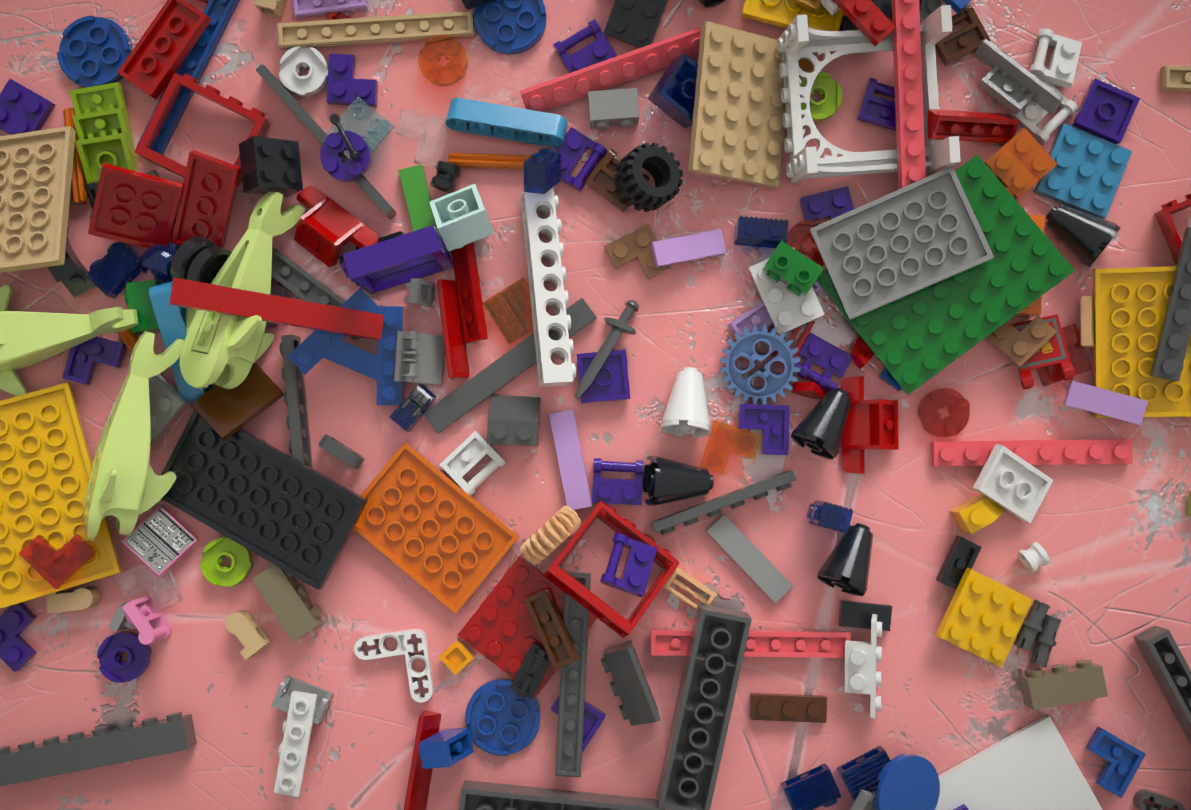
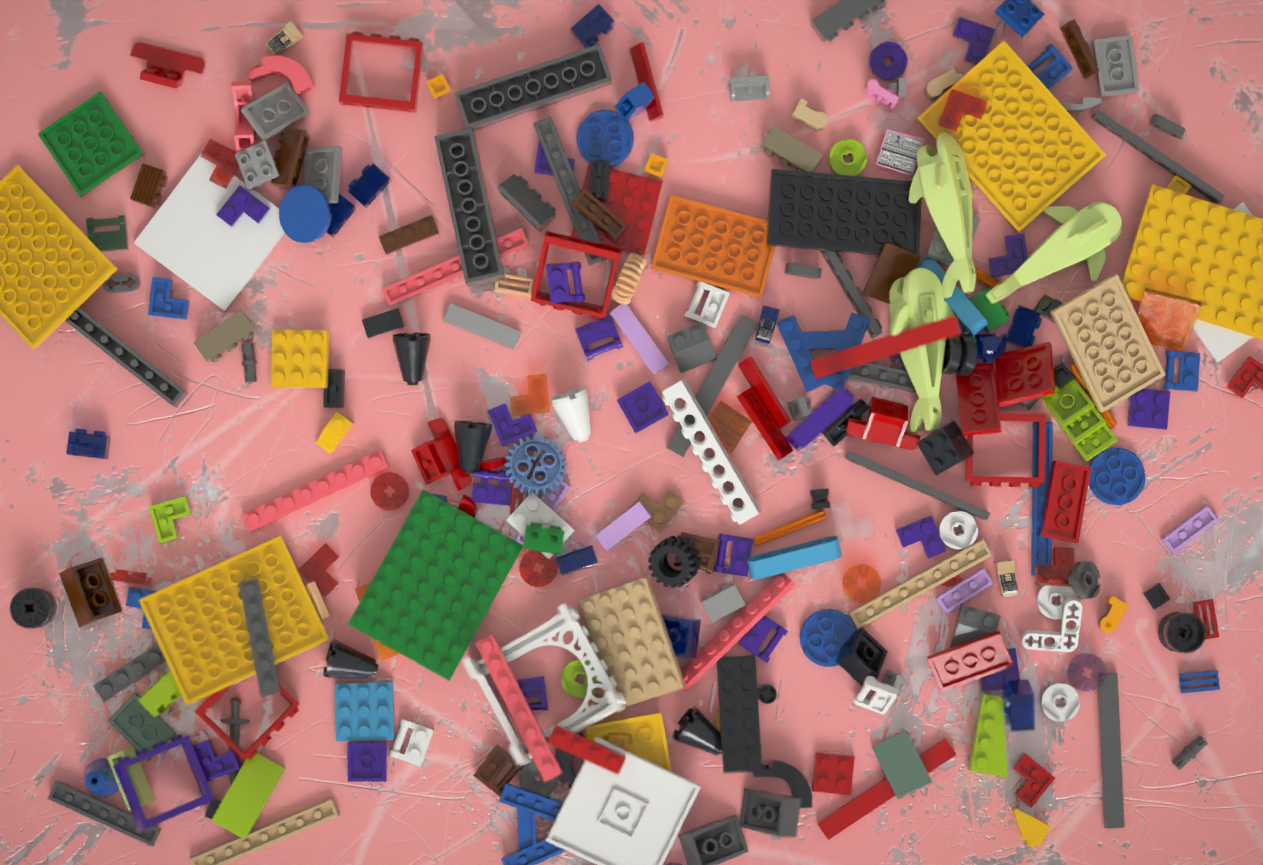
camera: 155 degrees right, 0 degrees up
white bracket [274,691,318,797] -> none
dark purple plate [320,131,372,182] -> none
clear light blue hinge [326,97,395,153] -> none
black hinge [330,114,360,160] -> none
white beam [354,629,434,703] -> none
light grey hinge [394,331,444,385] -> none
bright green tile [398,164,440,234] -> none
light aqua brick [429,184,494,252] -> none
clear blue brick [524,149,562,194] -> none
dark grey sword [575,300,639,399] -> none
black cone [643,456,714,506] -> none
dark grey plate [651,471,796,535] -> none
dark purple plate [799,186,854,223] -> none
clear blue brick [807,500,853,534] -> none
light grey plate [810,166,995,321] -> none
white bracket [845,614,882,719] -> none
red slope [927,109,1020,143] -> none
white plate [973,444,1053,524] -> none
light grey bracket [975,39,1063,115] -> none
orange plate [984,128,1058,199] -> none
medium nougat plate [986,315,1057,369] -> none
red flag [1011,314,1075,390] -> none
dark grey pin [1015,600,1050,652] -> none
white wheel [1018,542,1050,573] -> none
white plate [1029,28,1082,89] -> none
lavender tile [1063,380,1148,425] -> none

